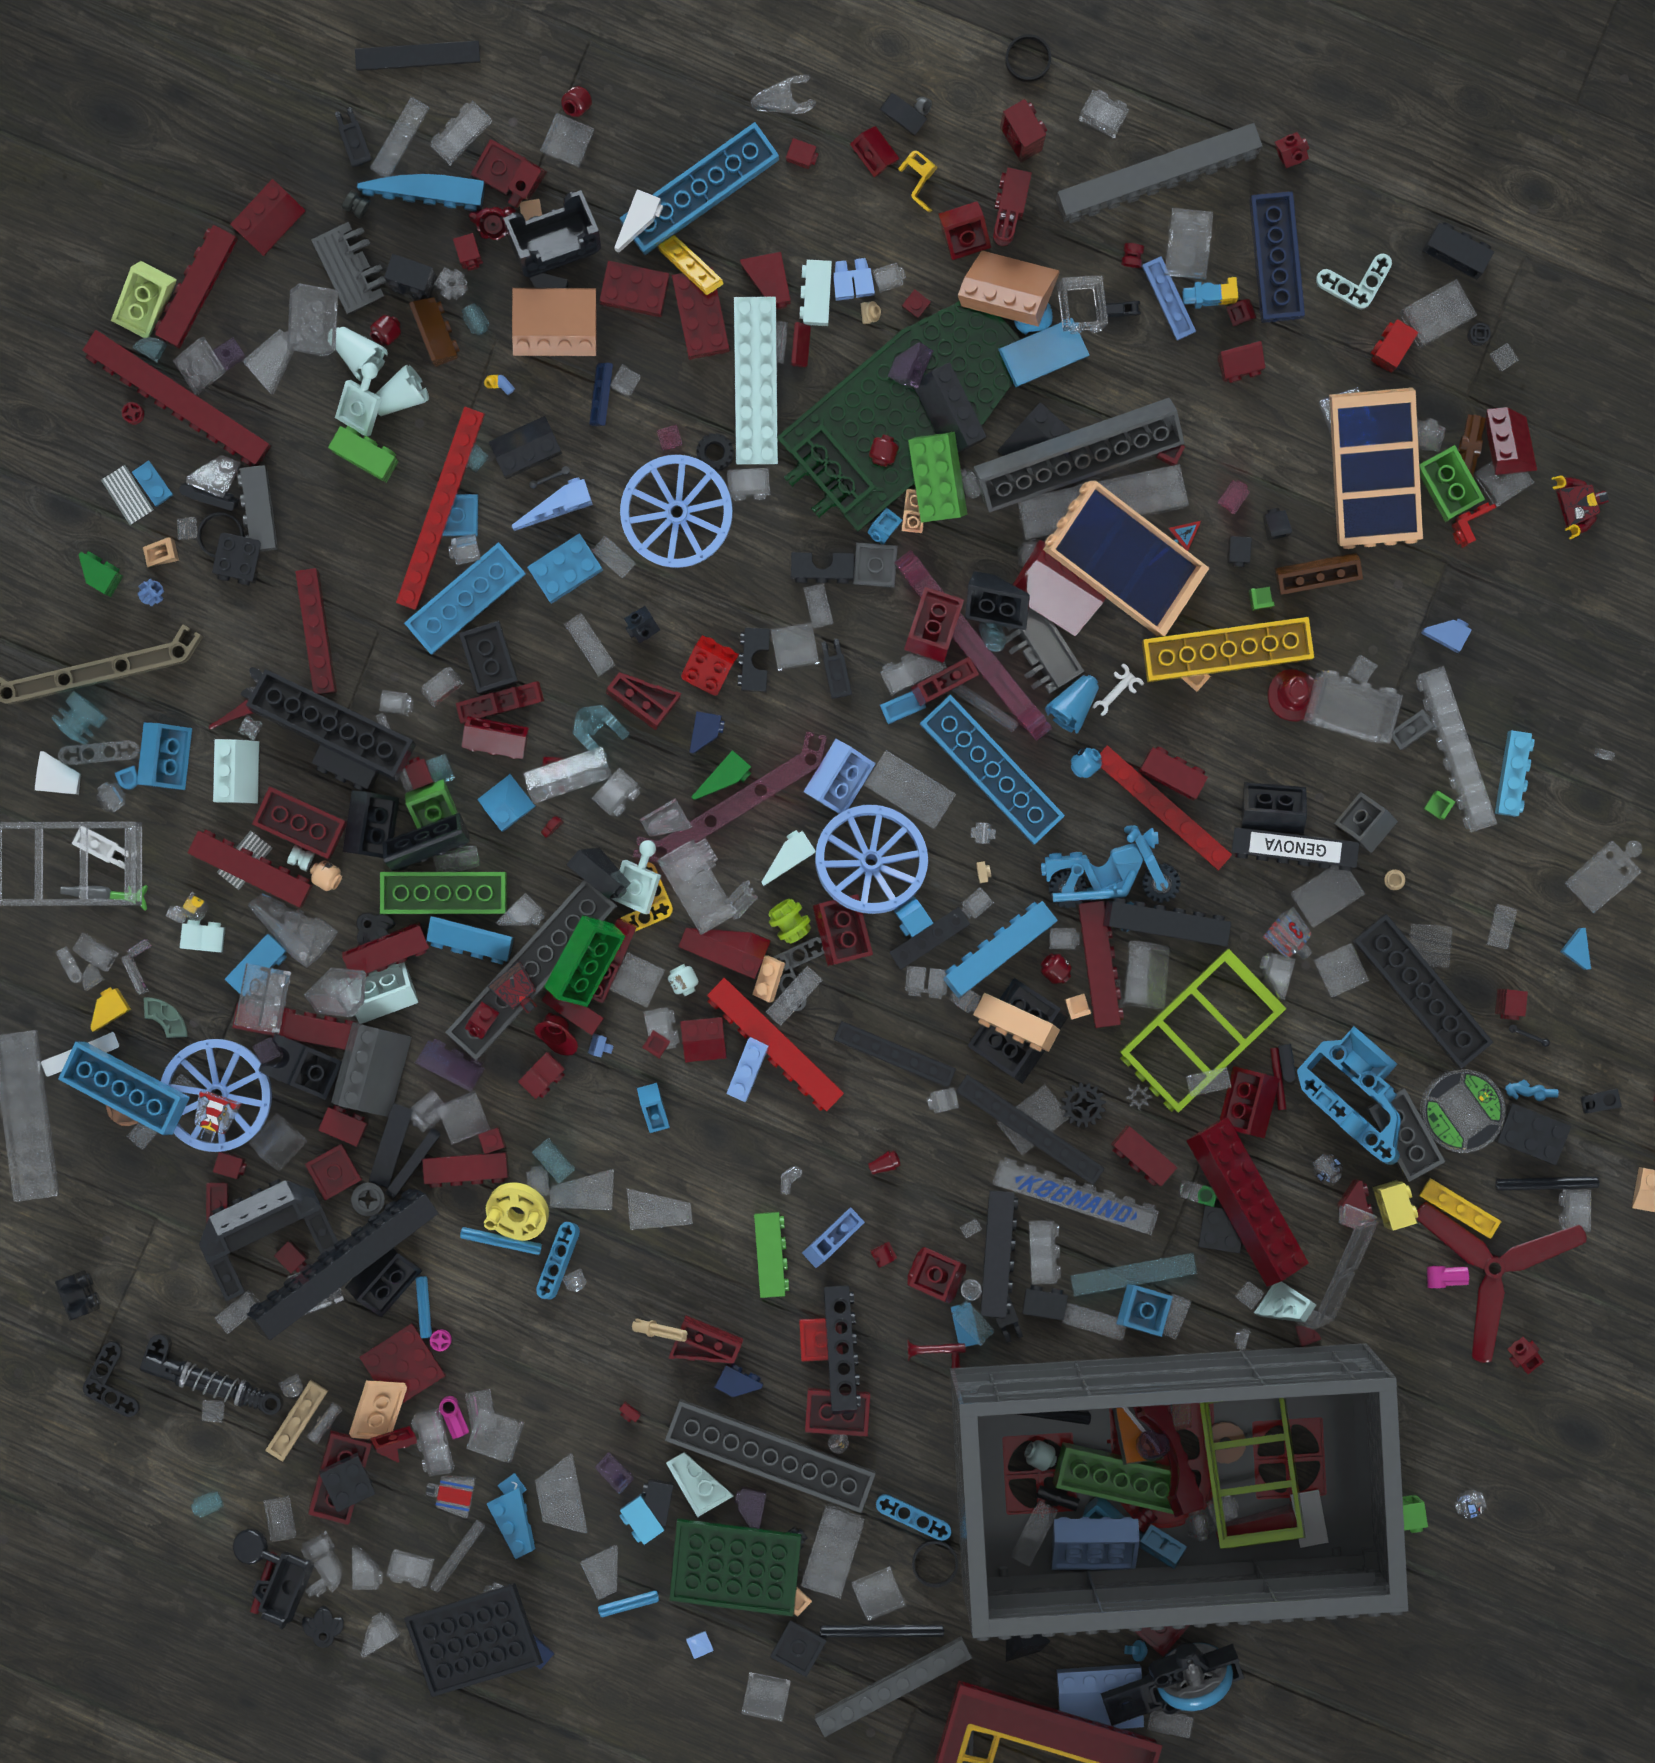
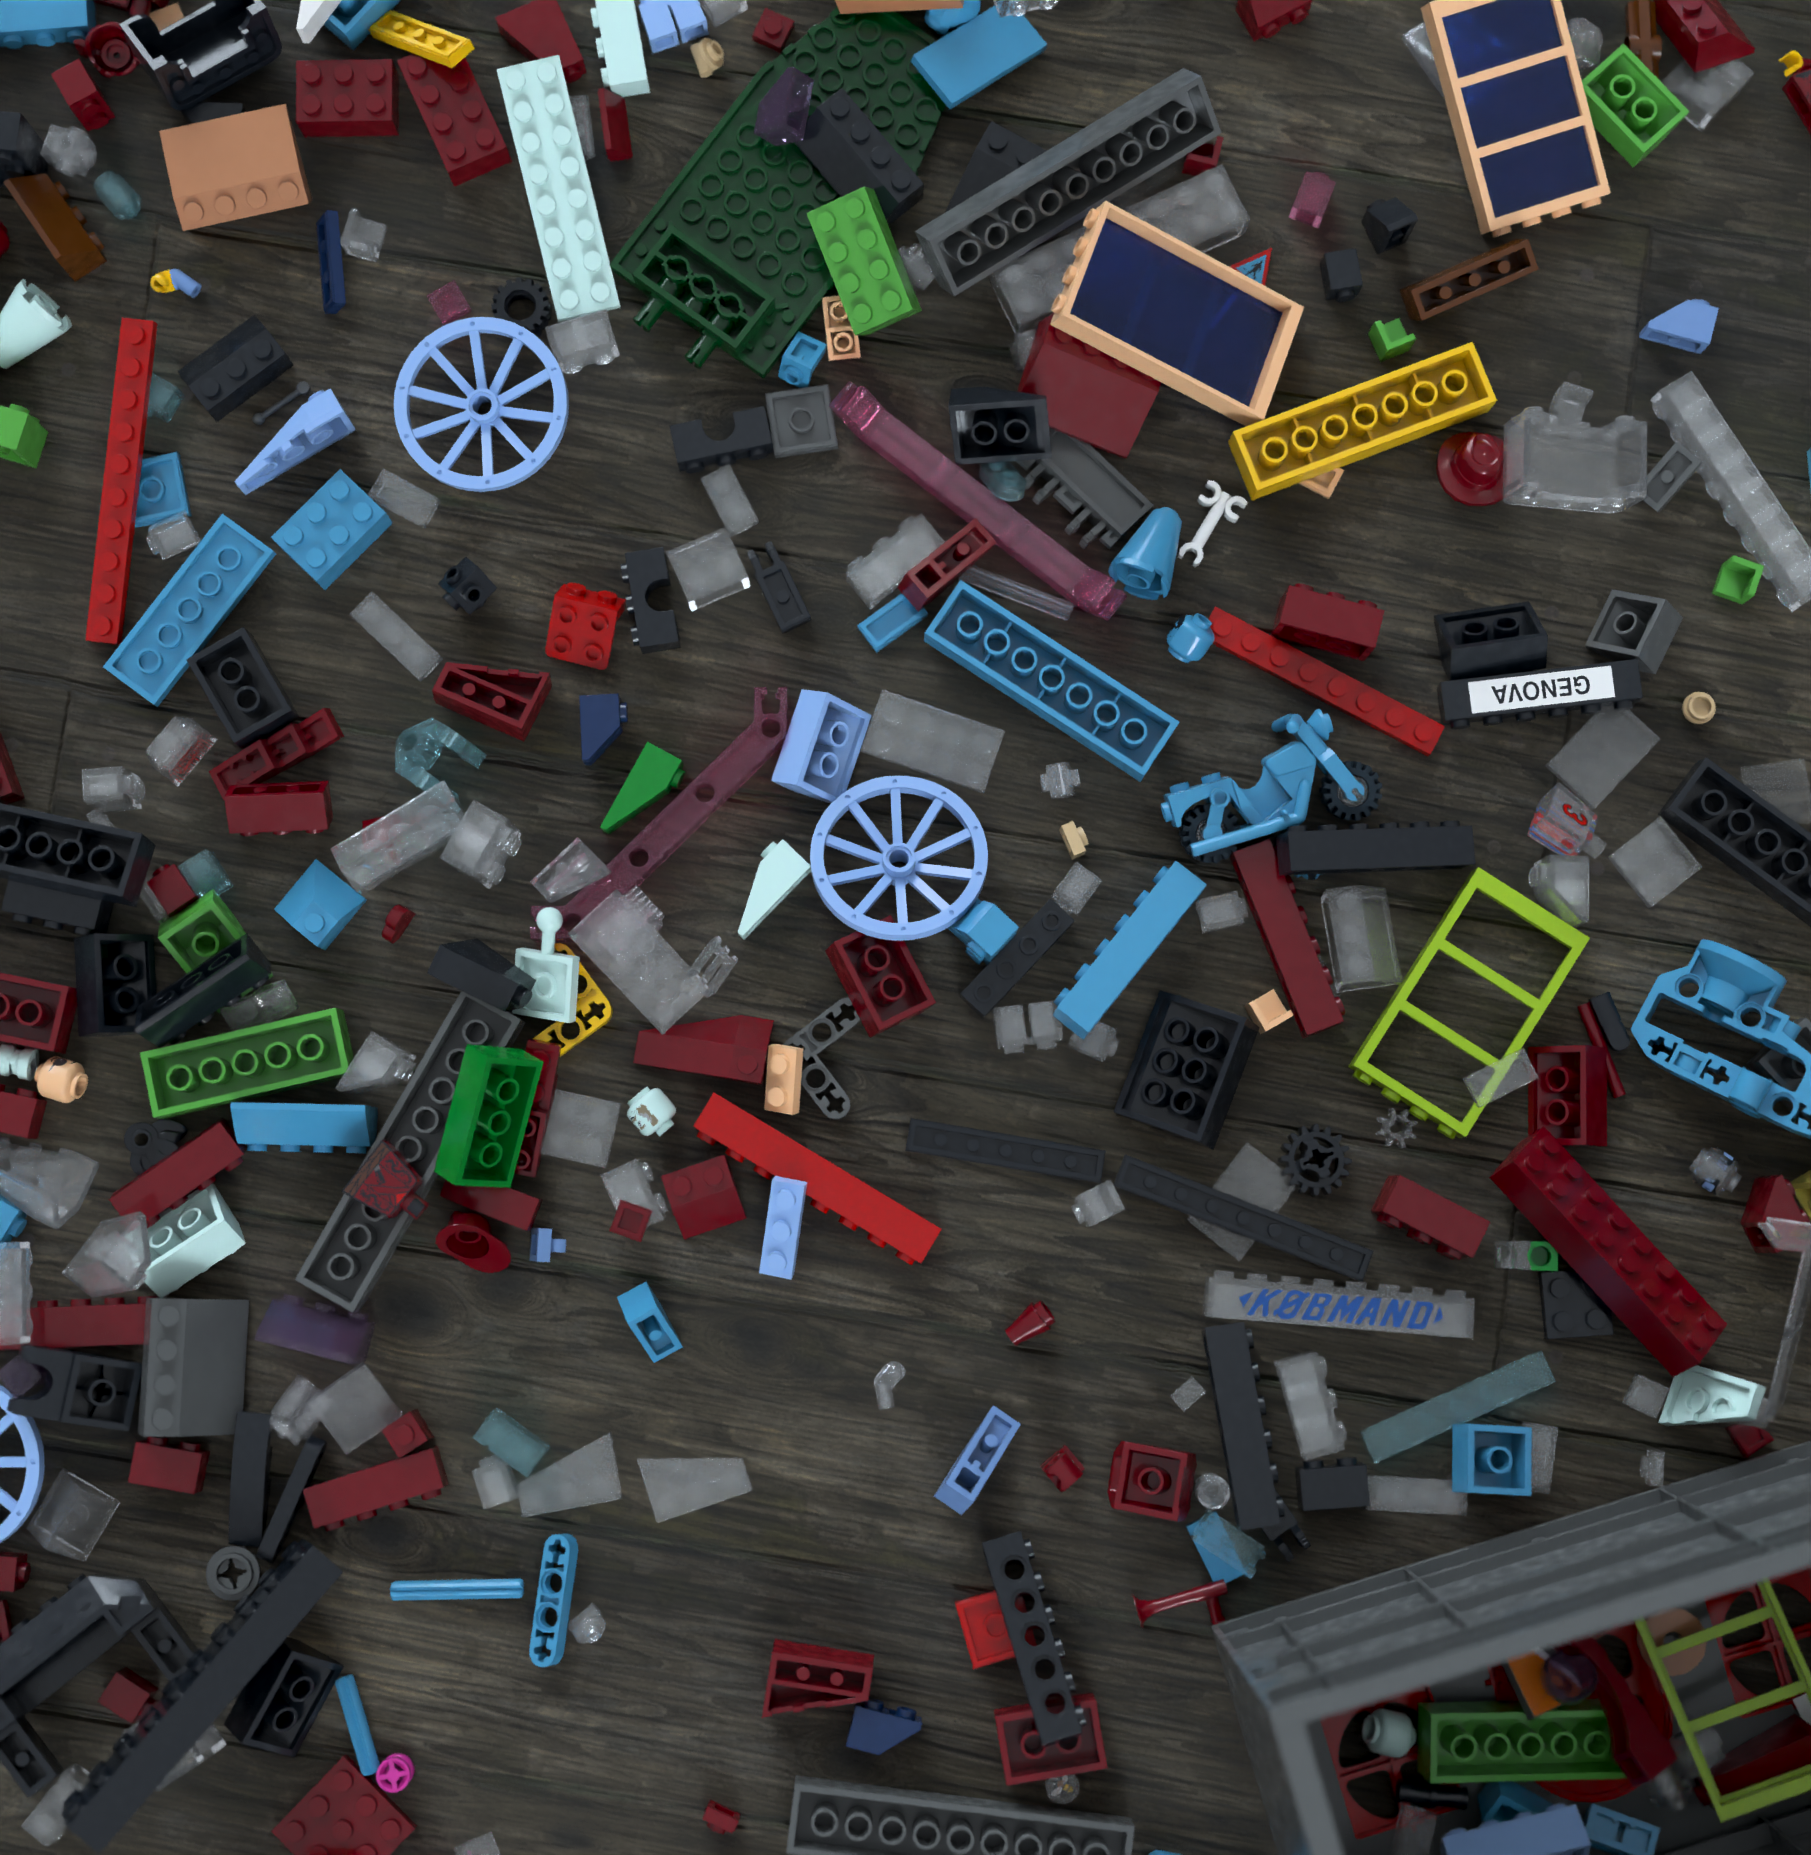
camera: 15 degrees left, 5 degrees down
dark red plate [305,1144,362,1200] -> none
dark red bracket [465,1002,499,1039] -> none
light yellow piece [484,1183,549,1241] -> none
dark red brick [518,1051,566,1099] -> none
tan axle [632,1318,688,1342] -> none
bright green brick [754,1212,789,1298] -> none
clear plate [766,966,822,1026] -> none
lime piece [768,899,811,944] -> none
dark red head [869,435,899,467] -> none
dark red slope [904,587,964,663] -> none
light nougat brick [973,993,1060,1052] -> none
dark red head [1041,954,1072,984] -> none
dark red wheel [1131,1507,1158,1534] -> none
red bracket [1451,503,1496,548] -> none

